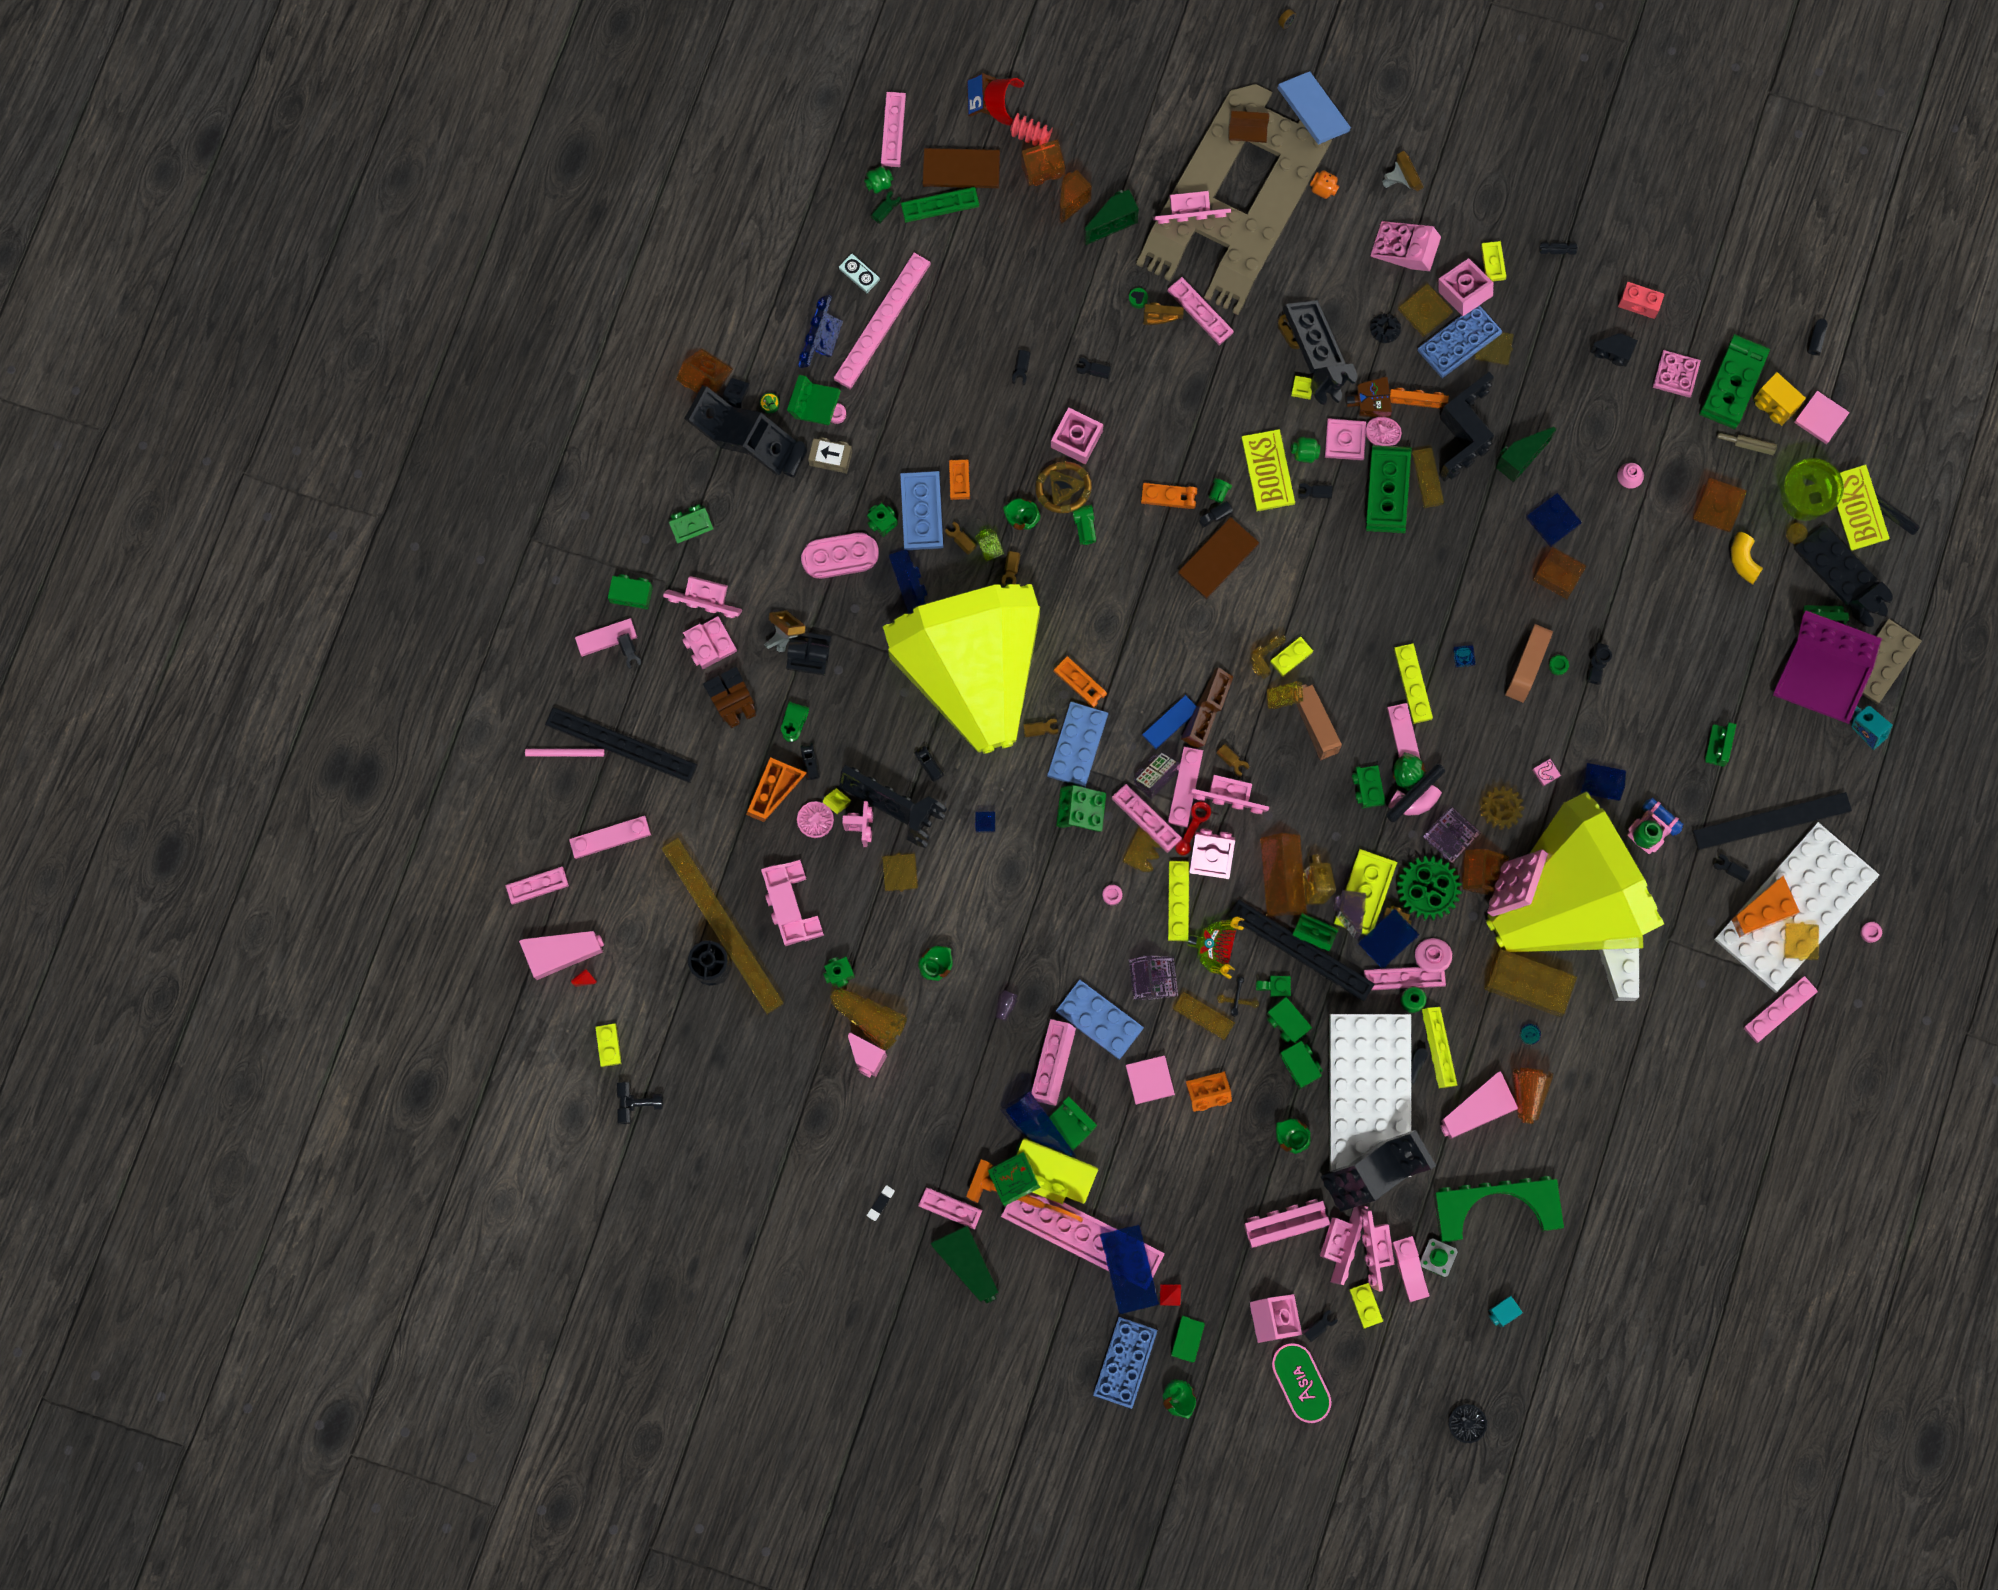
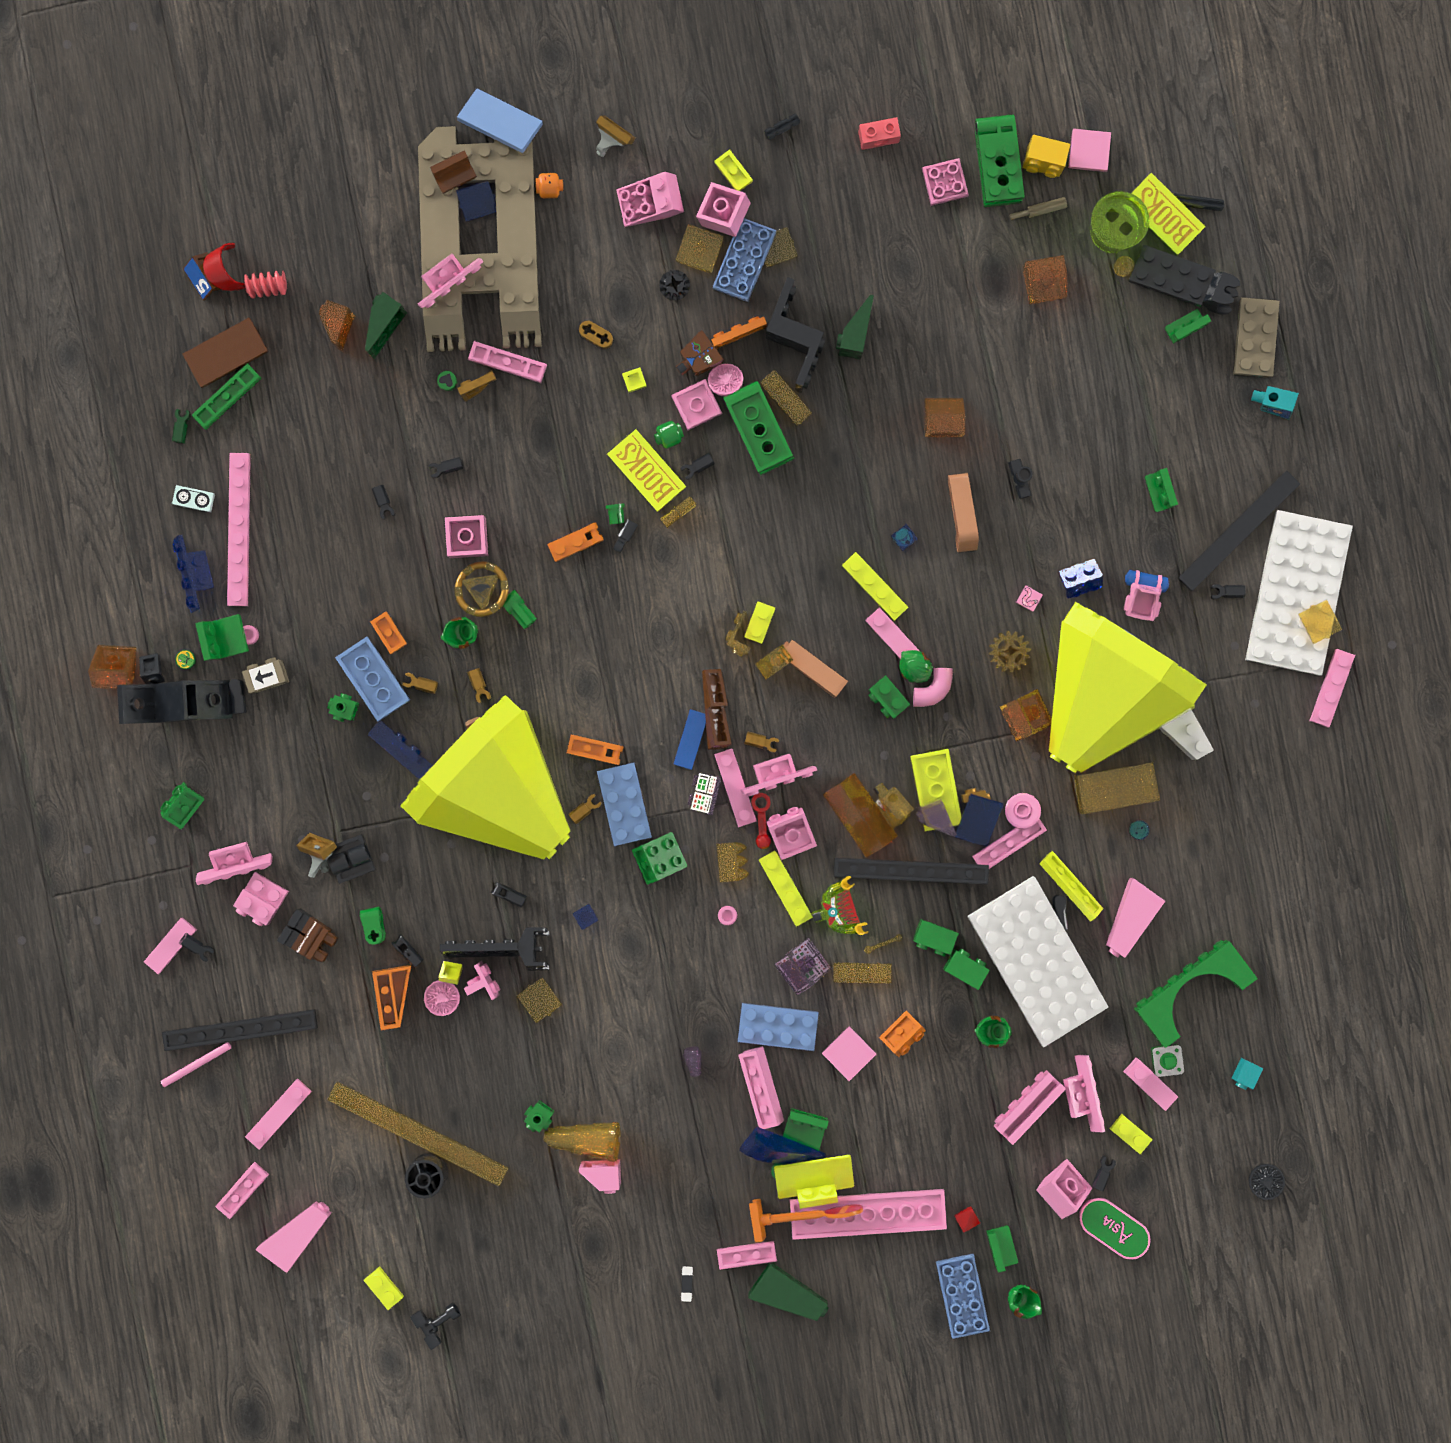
camera: 30 degrees left, 10 degrees up
red slope [571,969,597,987] -> none
green brick [608,574,653,610] -> none
bright pink bracket [761,860,824,946] -> none
bright pink tile [801,533,879,579] -> none
green piece [864,166,893,194] -> none
bright pink plate [881,92,906,167] -> none
green hair [918,946,953,981] -> none
clear neon green bracket [975,529,1004,562] -> none
green tile [988,1152,1041,1206] -> none
clear orange slope [1021,139,1065,186] -> none
clear blue bracket [1100,1225,1159,1314] -> none
bright pink plate [1112,784,1182,853] -> none
reddish brown tile [1178,517,1259,600] -> none
black hinge [1230,976,1244,1017] -> none
green plate [1256,976,1291,997] -> none
pearl gold tile [1278,9,1296,29] -> none
black hinge [1283,300,1357,405] -> none
green plate [1293,913,1339,951] -> none
black bracket [1320,1130,1436,1211] -> none
bright pink bracket [1359,1208,1395,1292] -> none
black axle [1386,764,1445,823] -> none
green gear [1396,856,1462,921] -> none
green piece [1400,987,1426,1013] -> none
clear purple slope [1423,807,1481,863] -> none
bright pink plate [1487,850,1548,916] -> none
clear orange cone [1513,1068,1554,1124] -> none
clear blue plate [1526,493,1582,547] -> none
green tile [1548,655,1569,676] -> none
black slope [1591,333,1638,367] -> none
bright pink cone [1617,463,1644,488] -> none
green head [1633,820,1663,849] -> none
yellow cylinder [1731,532,1763,585] -> none
orange wedge [1731,876,1800,938] -> none
magenta bracket [1773,611,1882,724] -> none
black bar [1808,319,1828,356] -> none
bright pink tile [1860,922,1882,943] -> none
none -> clear blue piece [456,181,496,221]
none -> clear yellow axle [660,497,696,528]

